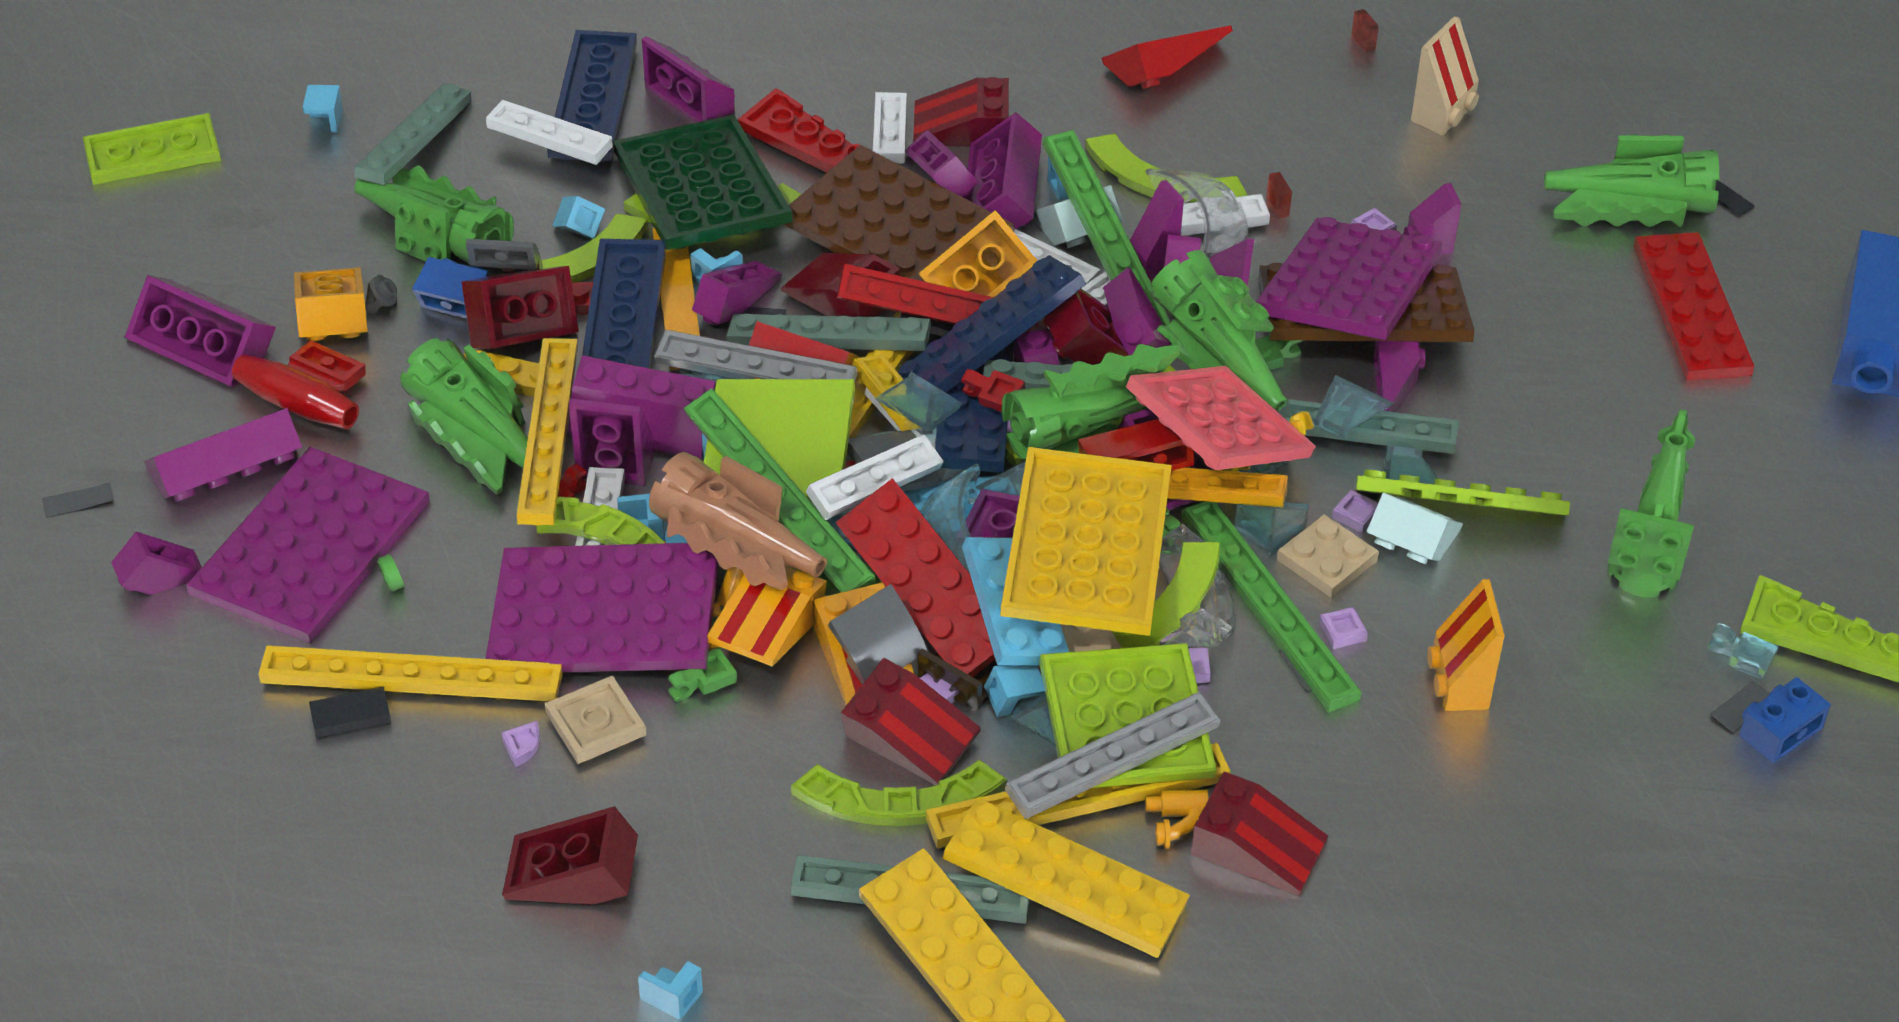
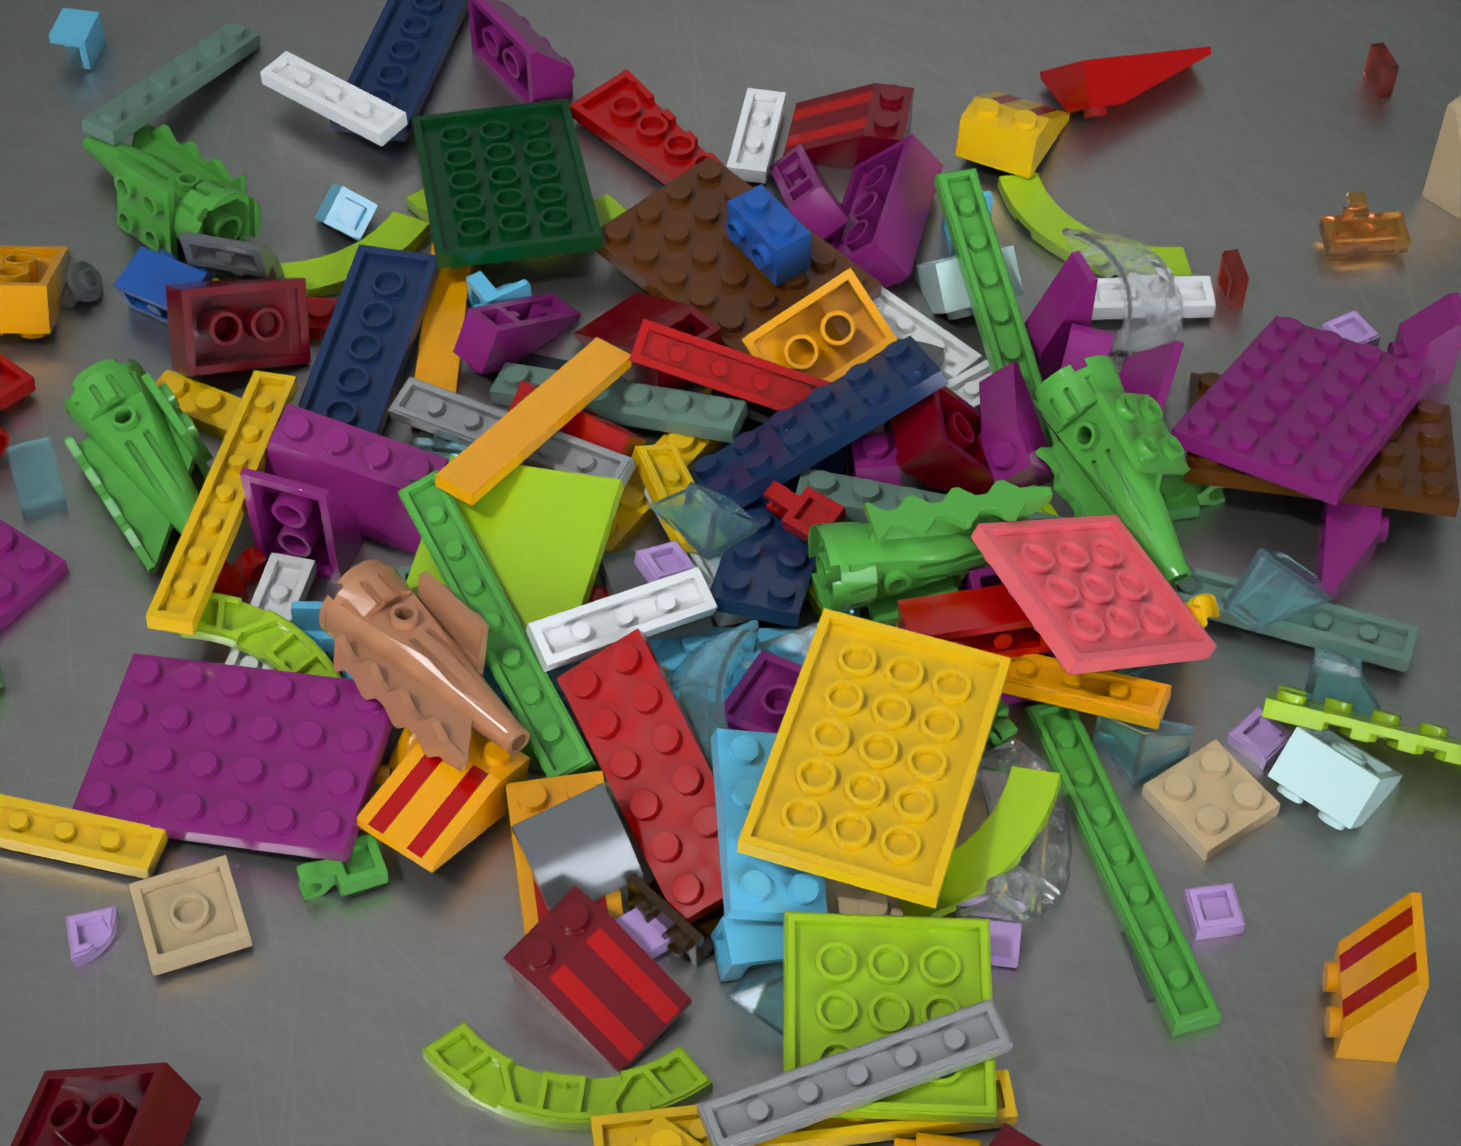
camera: 10 degrees right, 5 degrees up
none -> clear light blue tile [6,436,68,520]
none -> light orange tile [435,337,632,506]
none -> lavender tile [634,541,696,583]
none -> blue brick [725,184,811,286]
none -> yellow slope [955,91,1070,179]
none -> clear orange plate [1319,192,1411,258]

